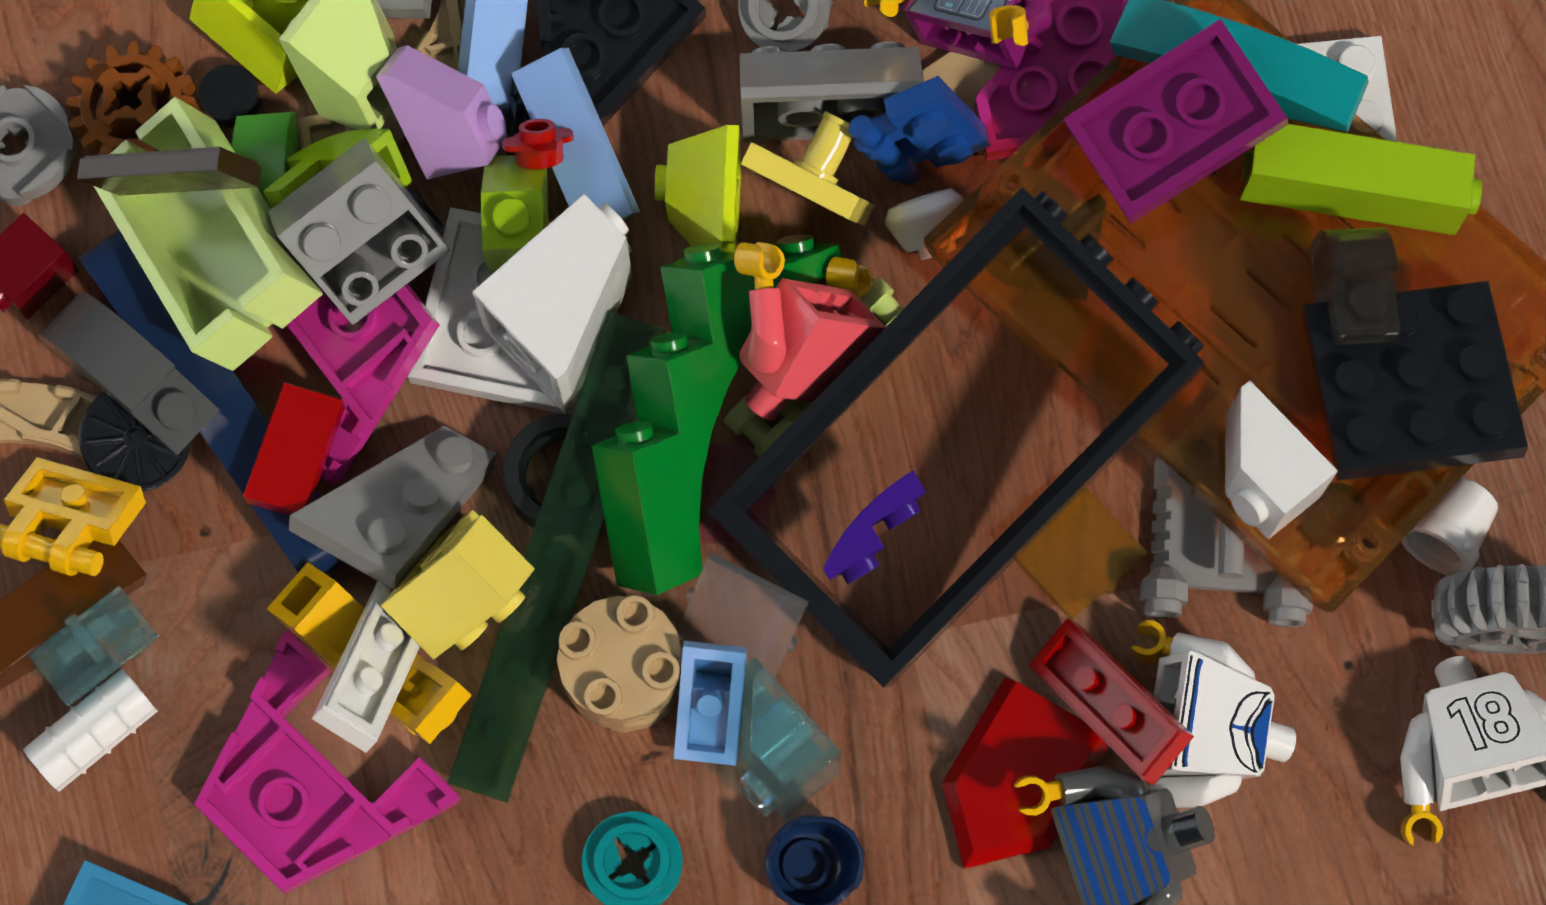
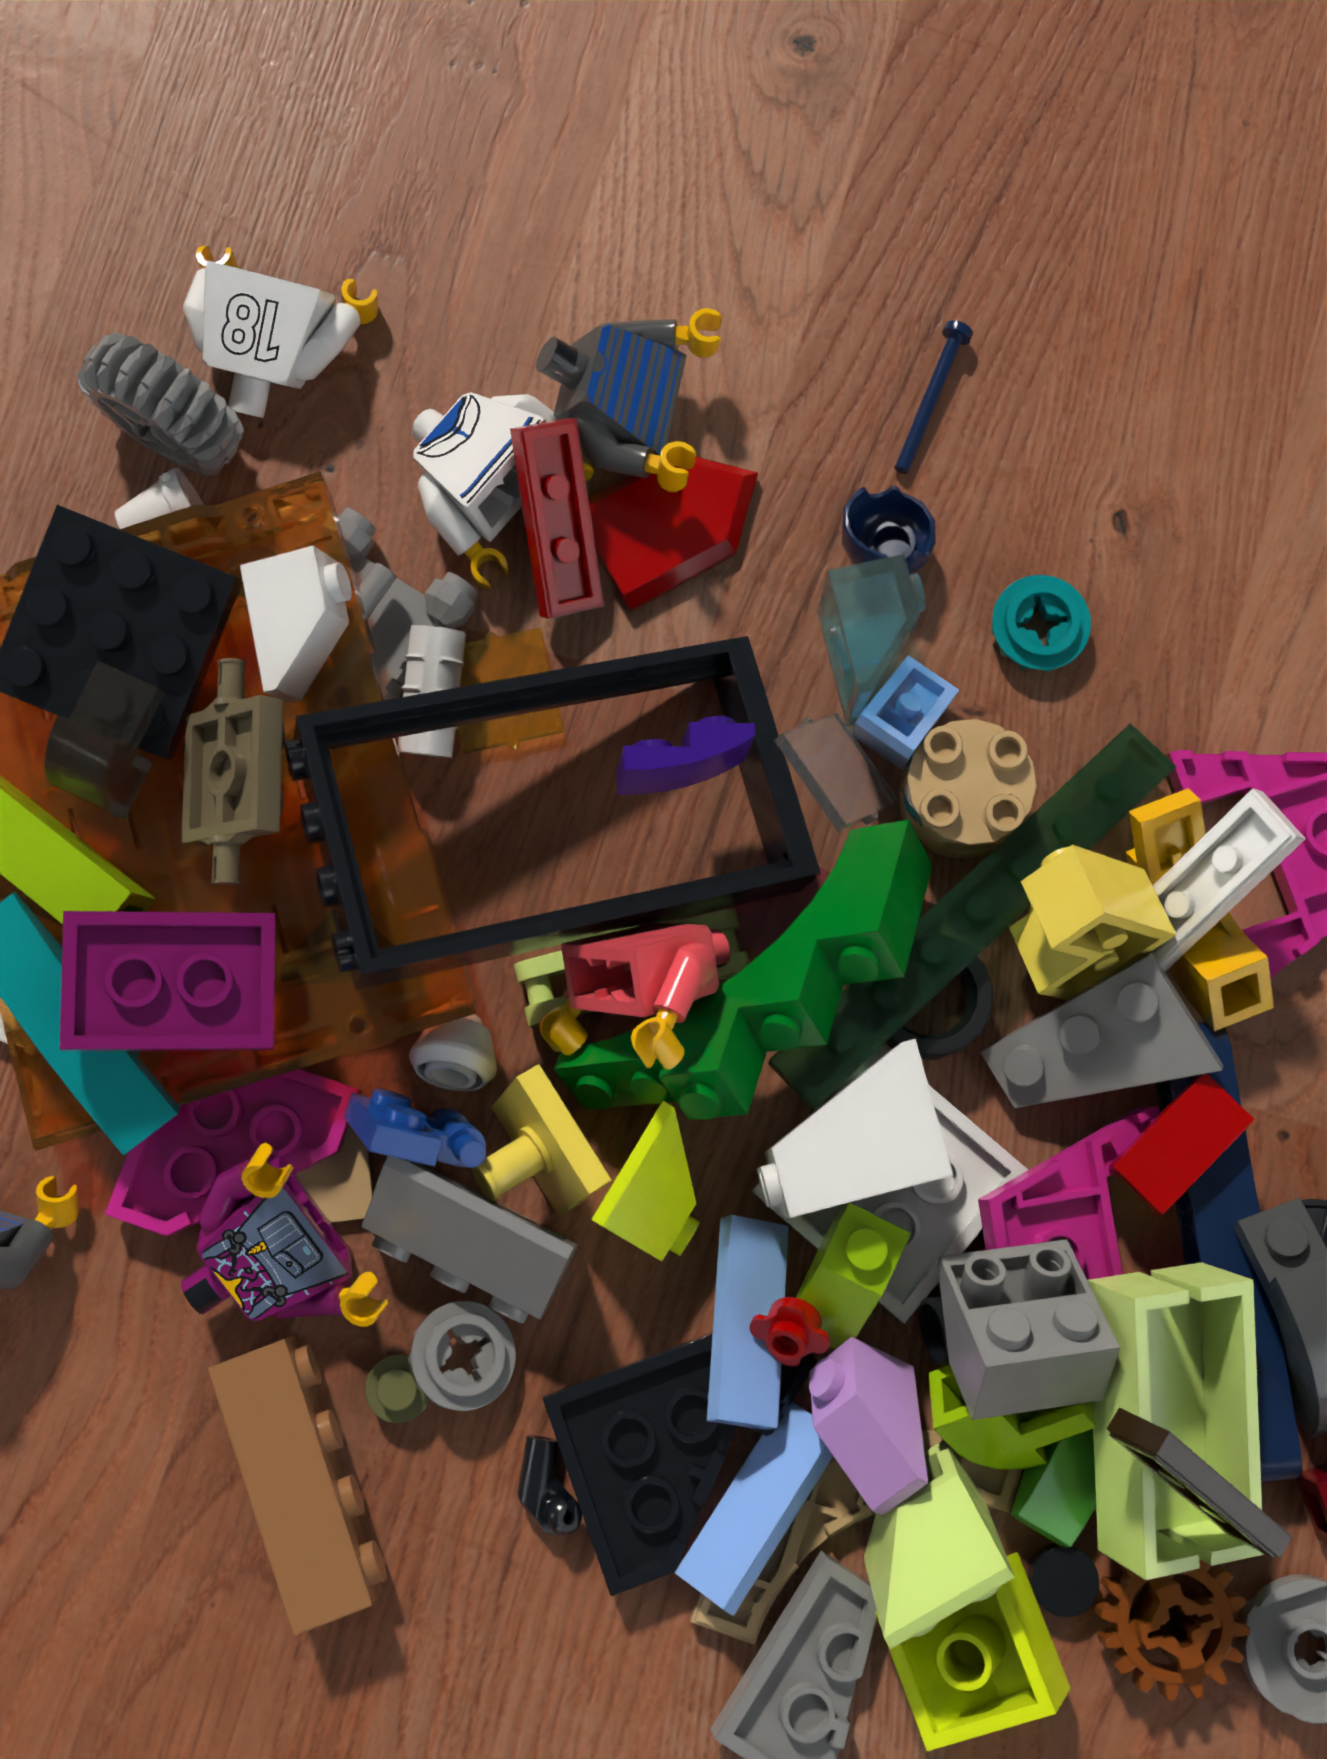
camera: 155 degrees left, 5 degrees up
none -> dark tan plate [182,658,286,886]
none -> white axle [397,625,466,758]

